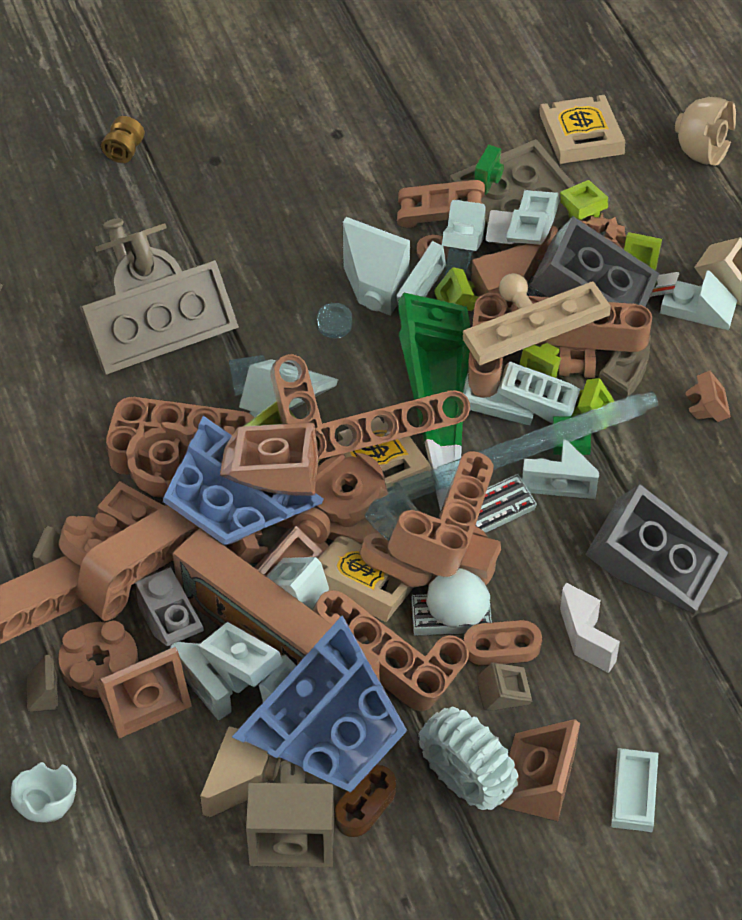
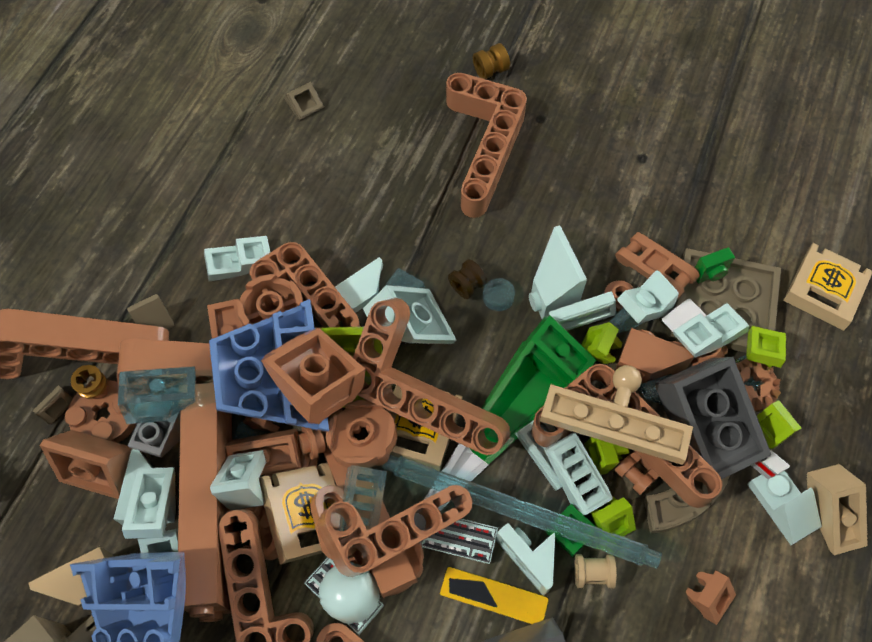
camera: 45 degrees right, 10 degrees up
nougat plate [59,513,122,566] -> none
dark tan plate [80,218,239,375] -> none
none -> pearl gold bush [71,365,107,399]
none -> clear light blue slope [118,366,196,424]
none -> light aqua slope [204,236,270,281]
none -> light aqua tile [335,257,383,313]
none -> yellow sticker [440,567,548,624]
none -> nougat beam [446,73,527,218]
none -> dark brown wheel [448,259,488,299]
none -> tan bush [574,554,617,588]

